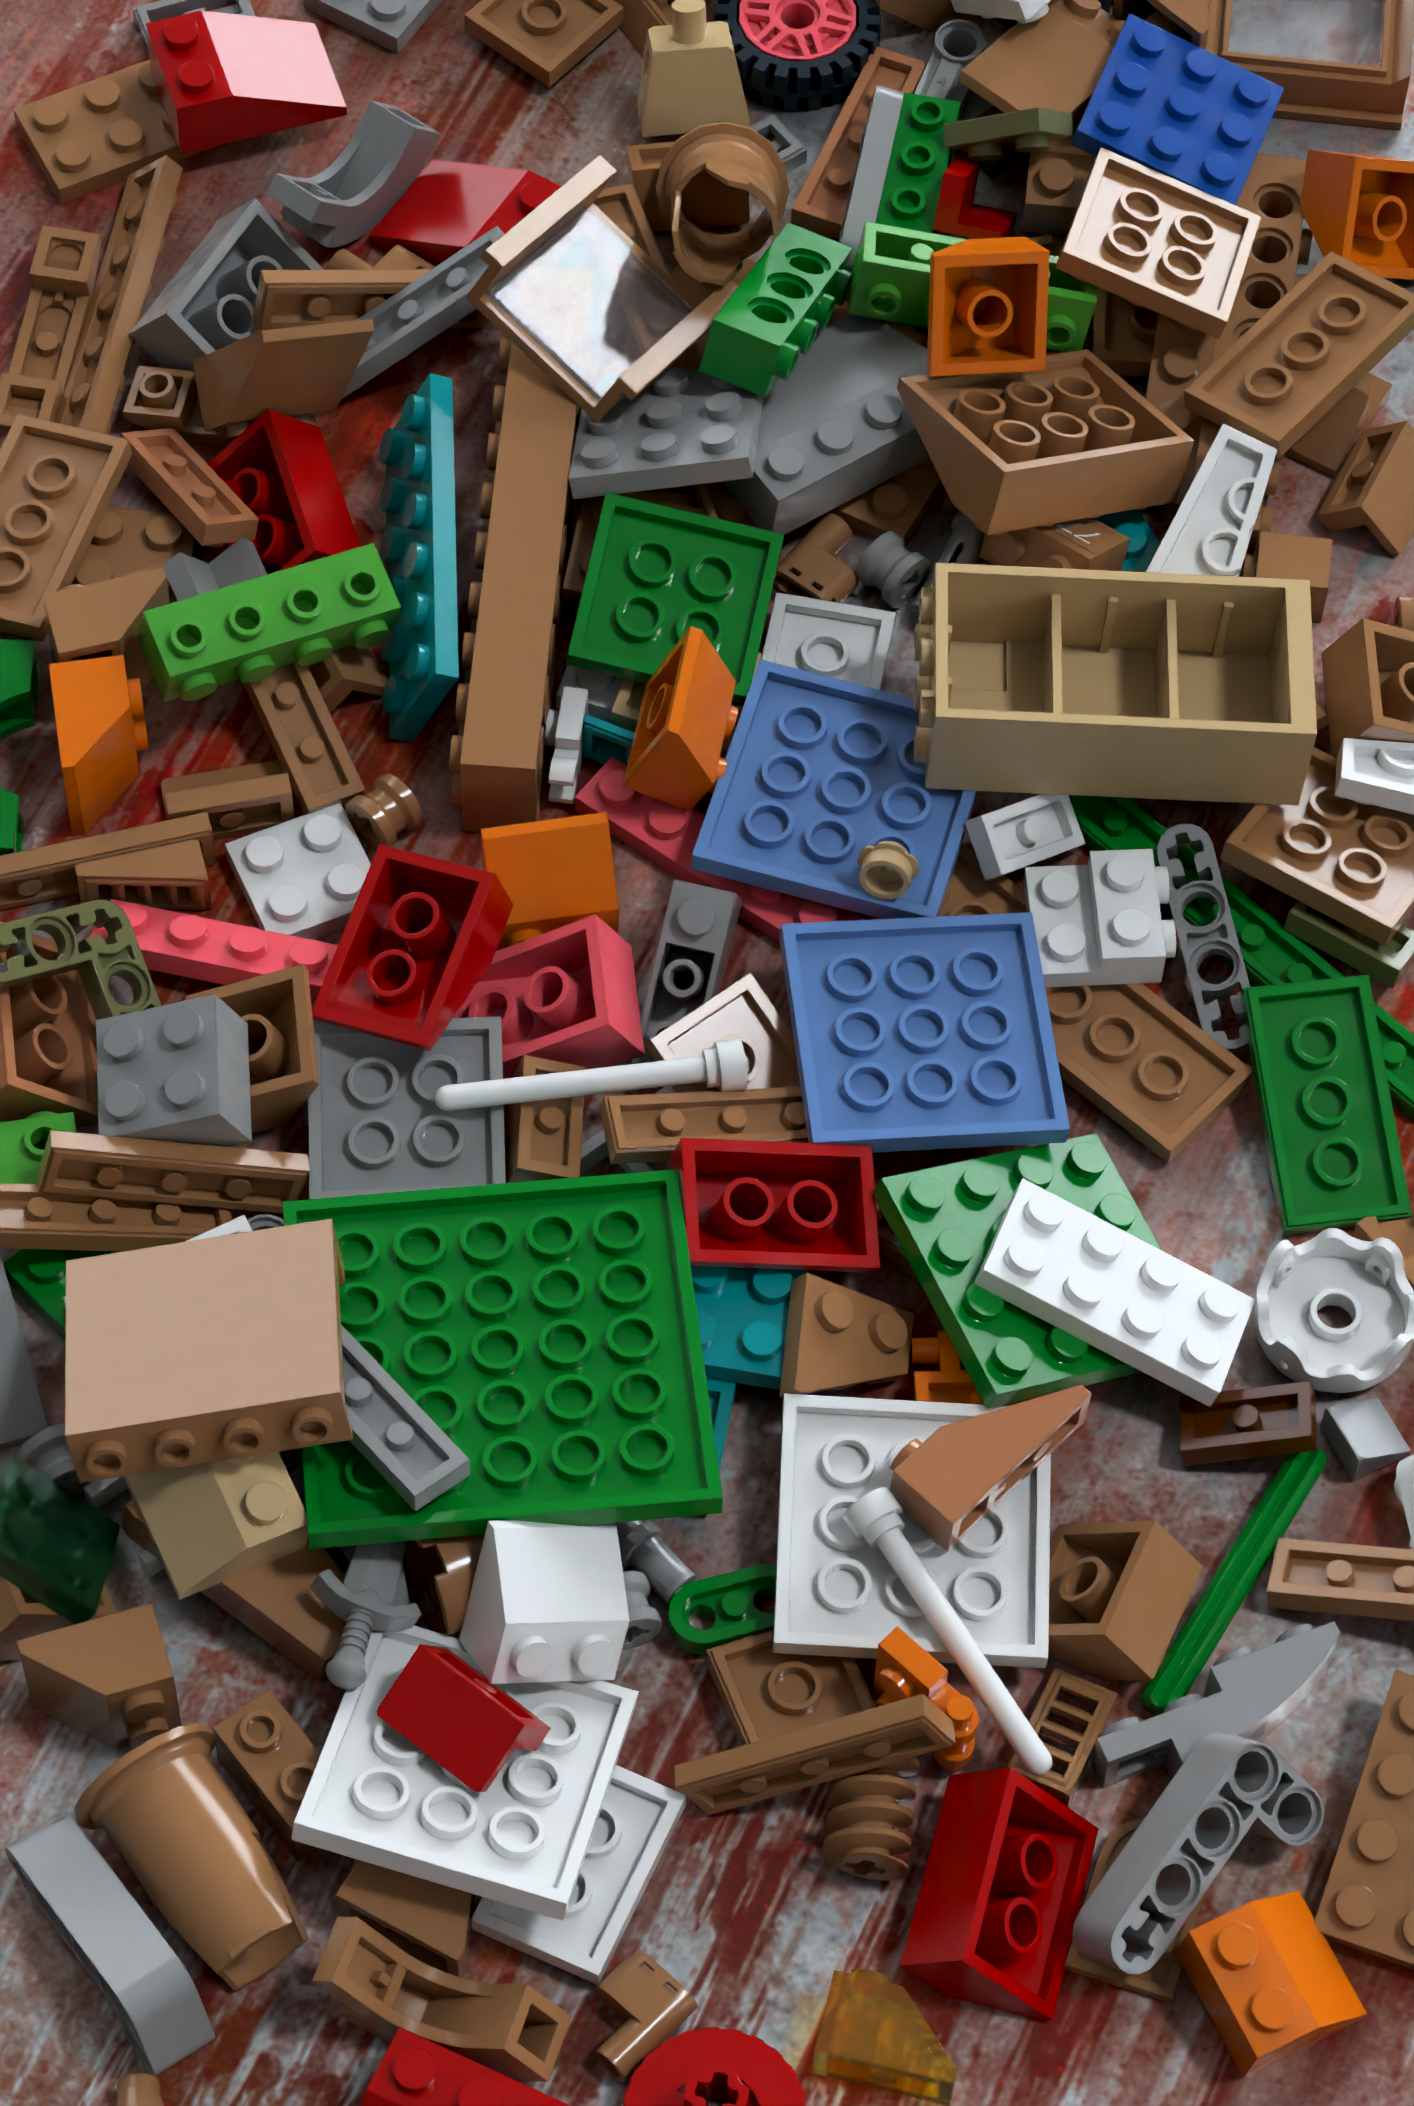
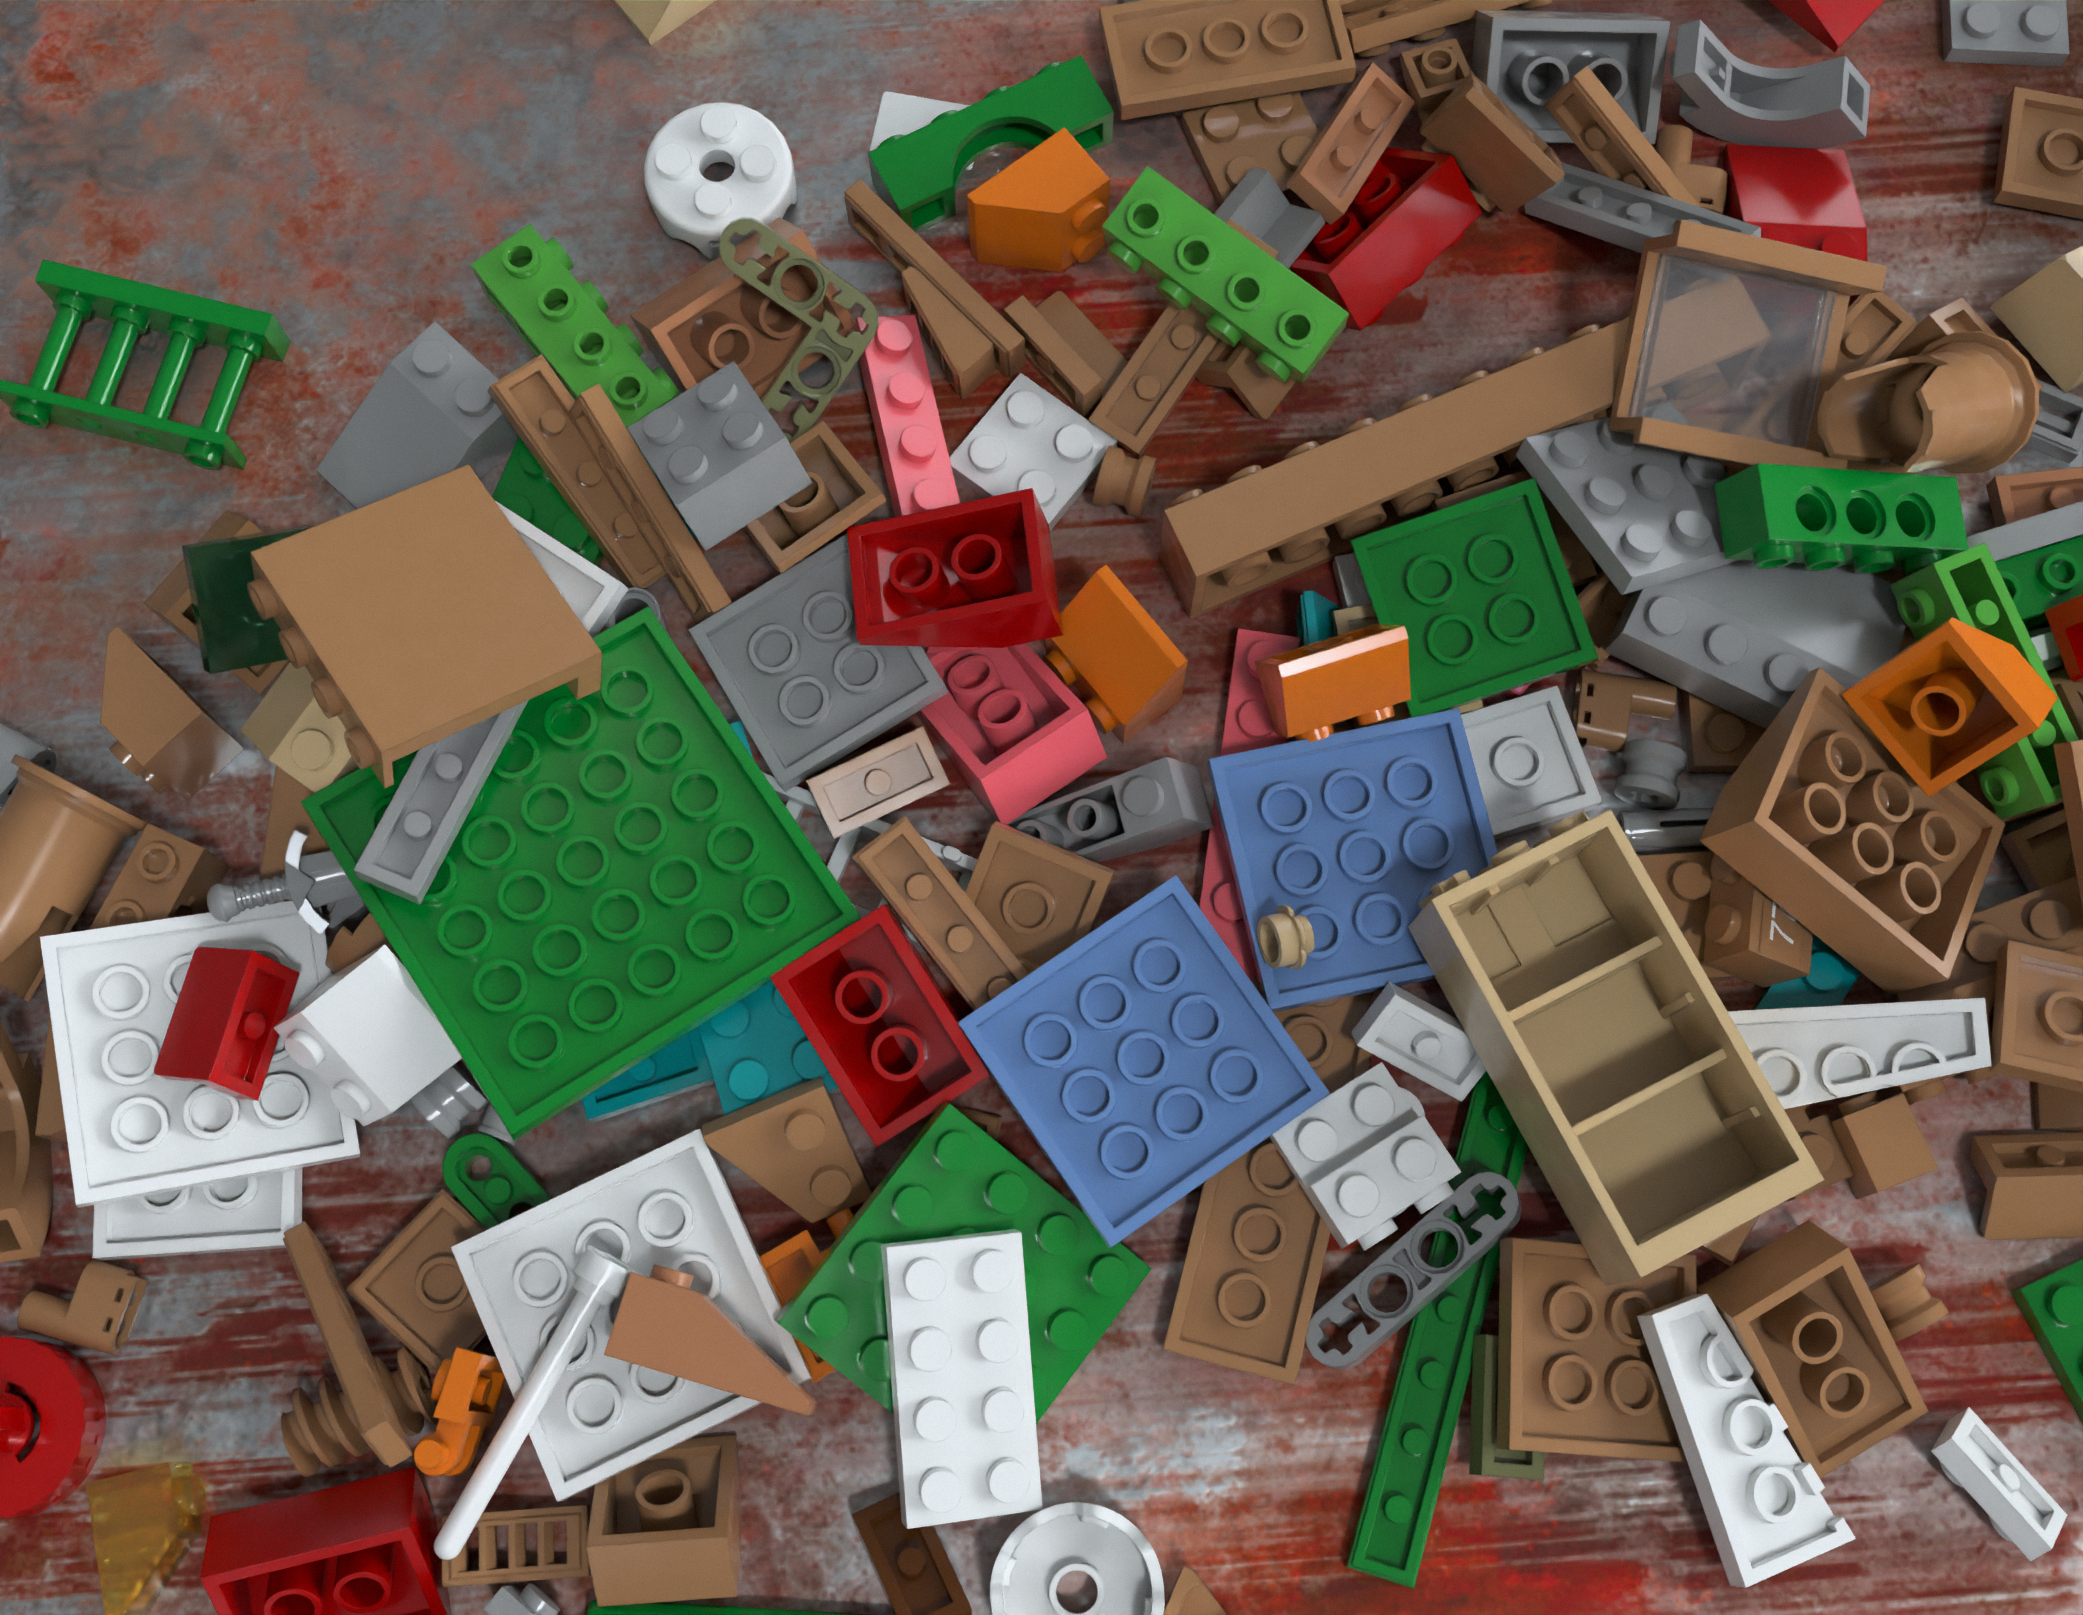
camera: 65 degrees right, 15 degrees up
medium nougat slope [42,568,169,693] -> none
teal plate [379,373,459,743] -> none
white piece [434,1039,747,1111] -> none
white plate [545,686,588,804] -> none
green tile [1240,974,1412,1237] -> none

